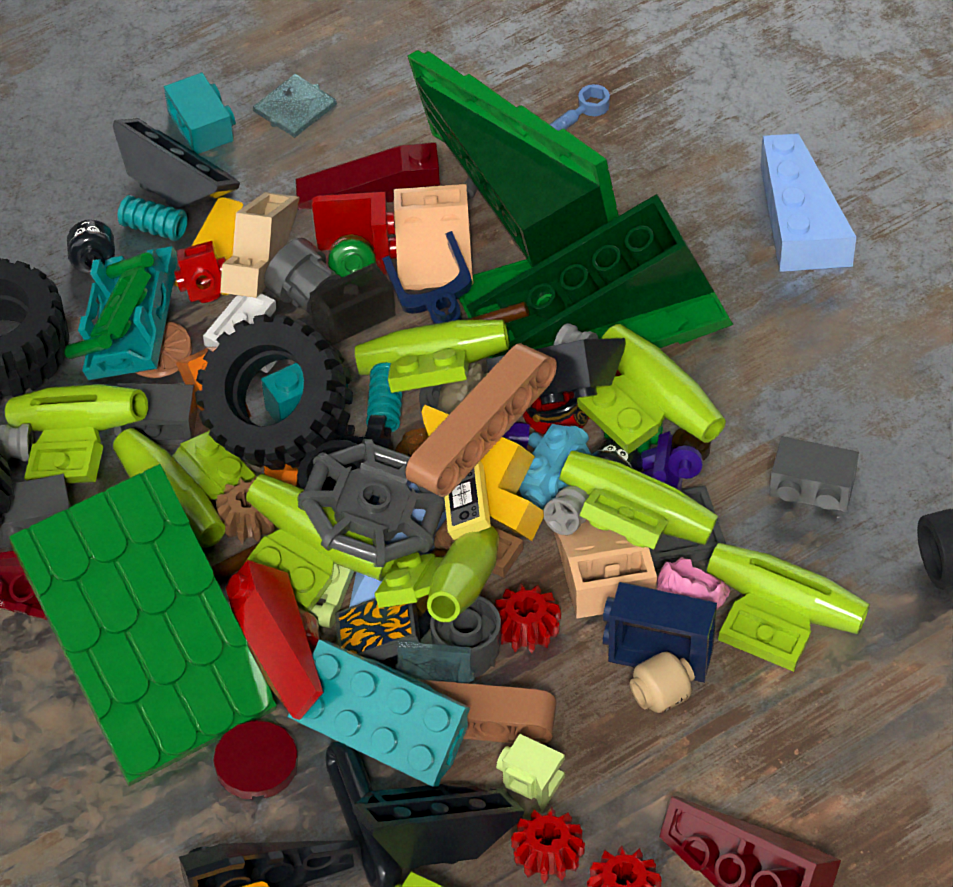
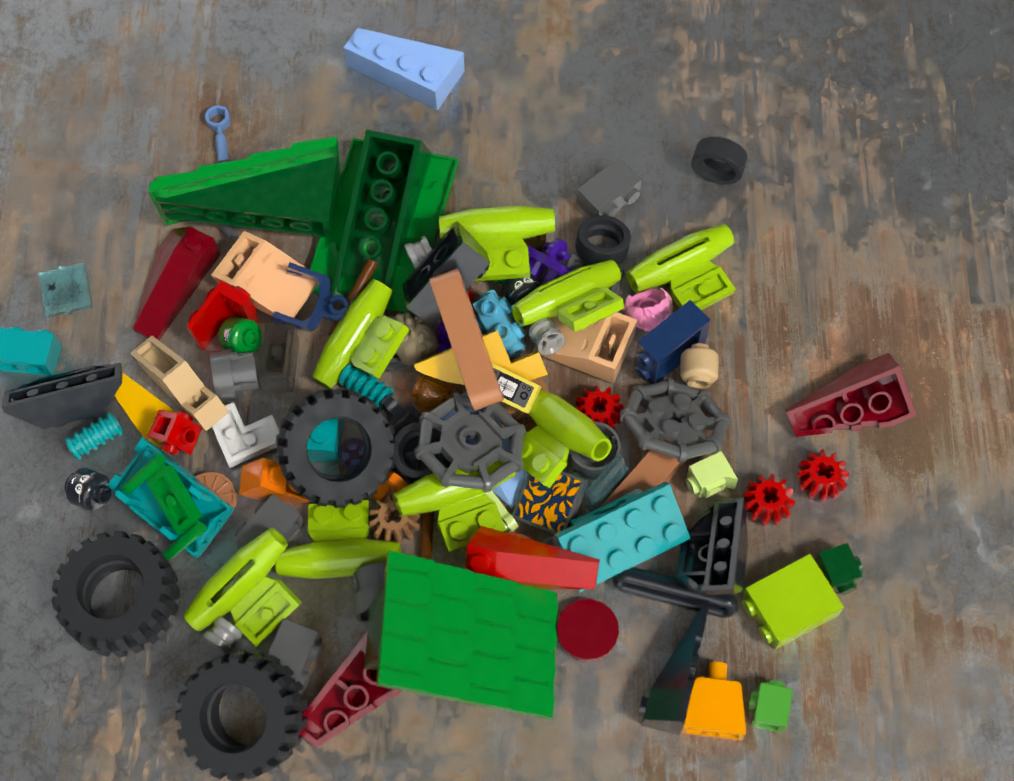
camera: 55 degrees left, 15 degrees up
none -> black tyre [575,215,631,265]
none -> dark grey plate [620,378,731,463]

